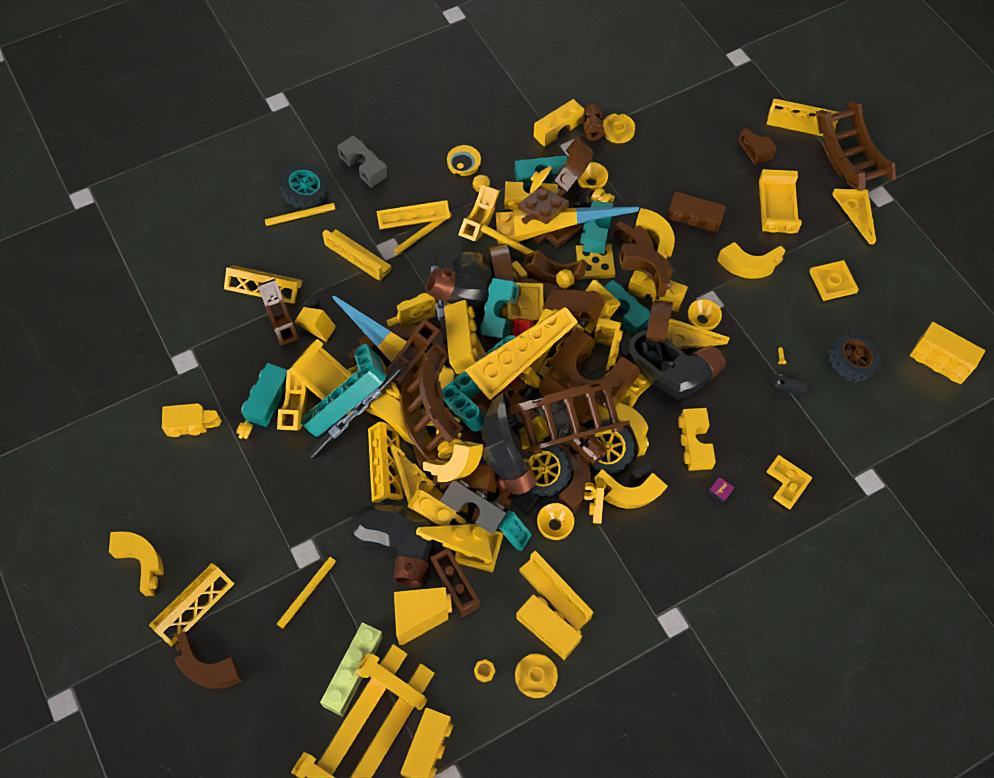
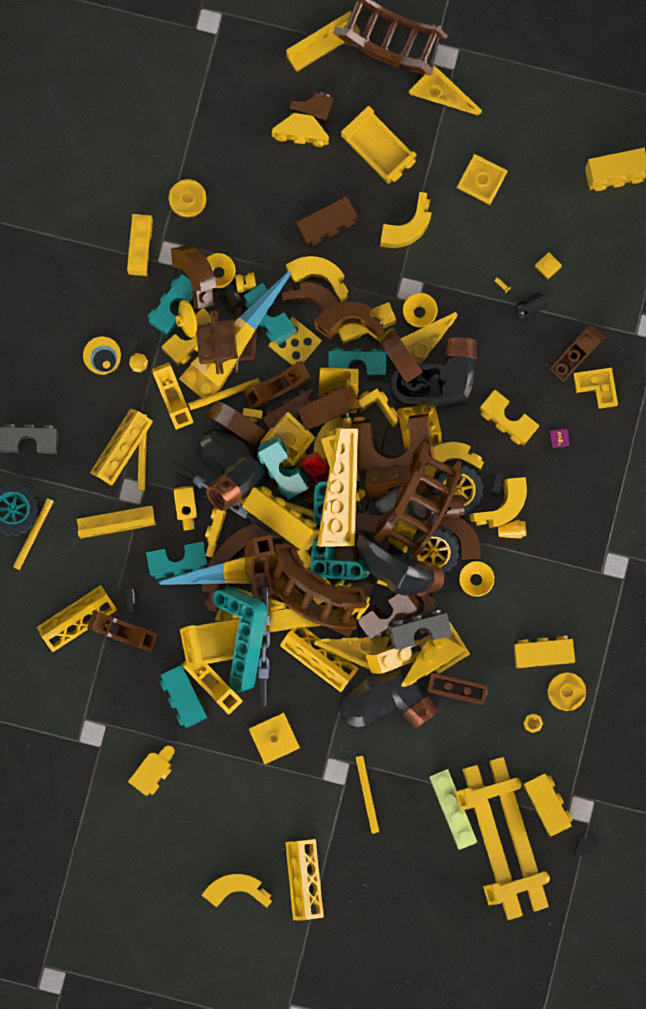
camera: 45 degrees left, 20 degrees up
reddish brown arch [174,631,242,689] -> none
yellow plate [236,420,253,439] -> none
yellow slope [294,307,336,342] -> none
yellow slope [394,587,452,645] -> none
yellow arch [423,441,483,482] -> none
teal plate [498,510,532,551] -> none
yellow fence [519,551,593,629] -> none
yellow tile [556,269,574,289] -> none
reddish brown piece [582,103,604,140] -> none
yellow plate [584,478,604,524] -> none
black wheel [828,332,881,382] -> none
none -> teal arch [146,542,208,579]
none -> yellow torso [174,485,198,530]
none -> yellow plate [249,713,300,764]
none -> yellow slope [272,113,329,147]
none -> yellow cone [498,520,527,539]
none -> yellow plate [535,253,562,280]
none -> reddish brown slope [550,324,605,382]

